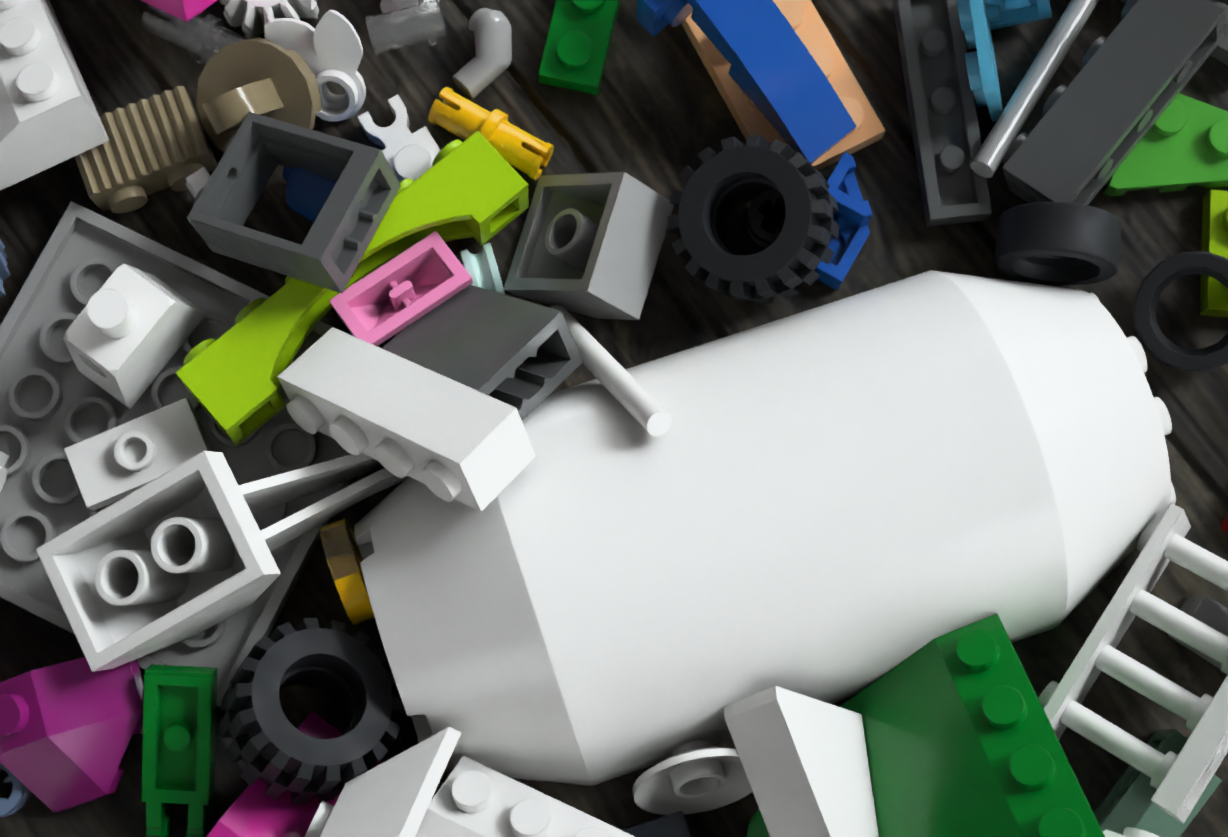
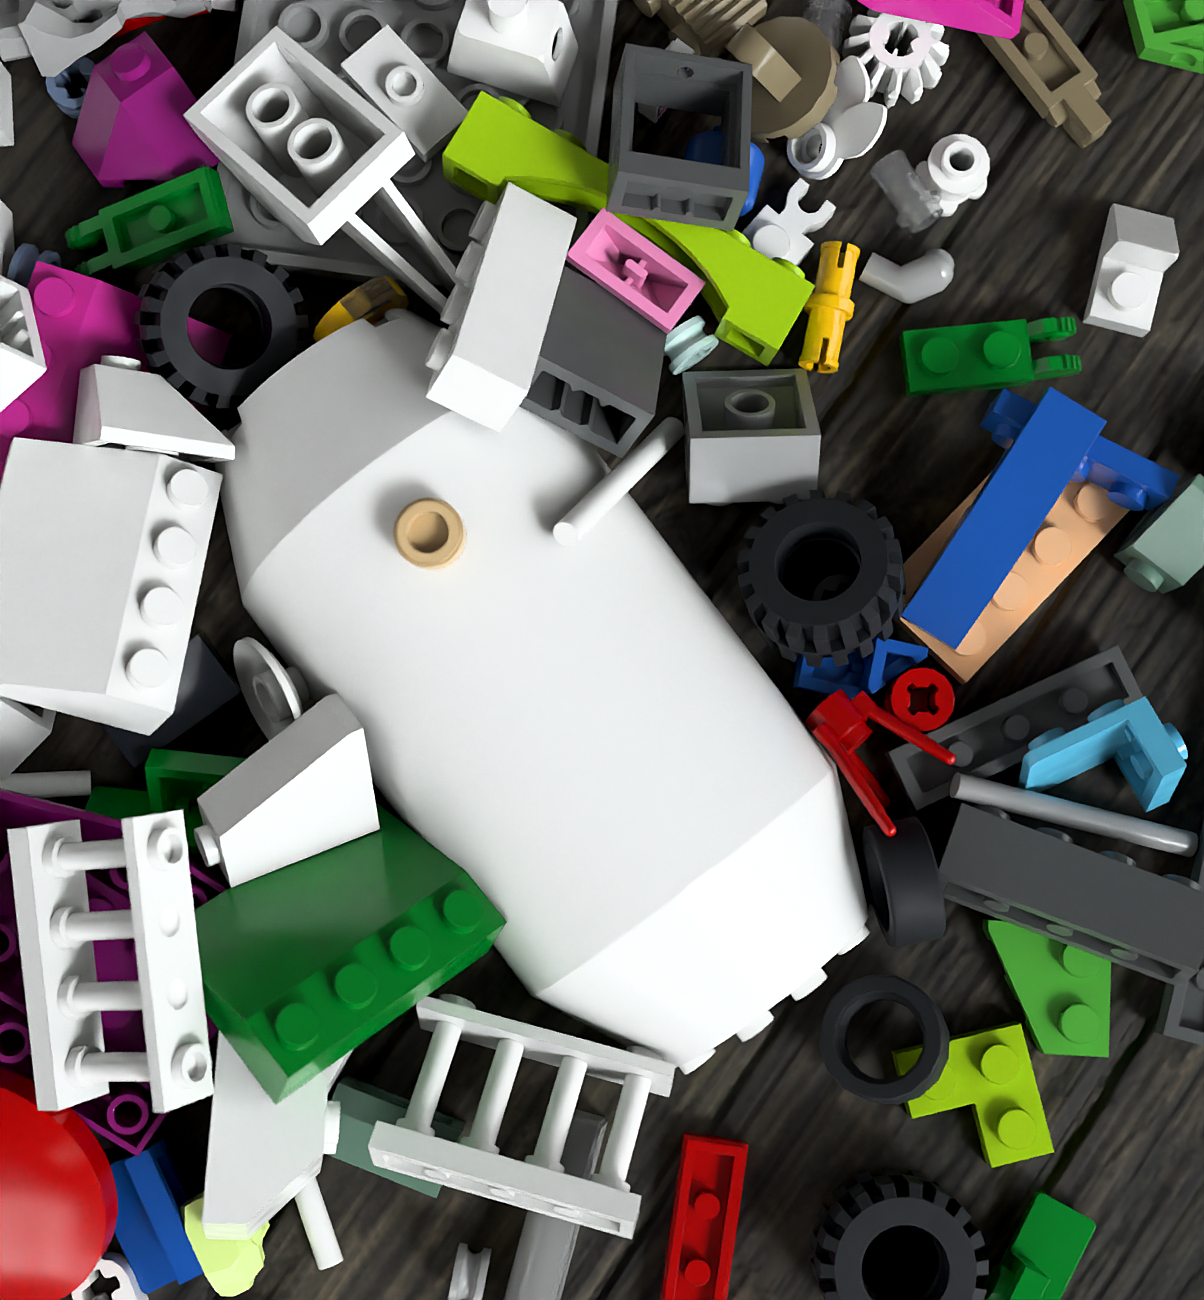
camera: 70 degrees right, 5 degrees up
none -> tan tile [393,498,466,570]
none -> red plant [804,689,956,837]
none -> red wheel [882,667,955,733]

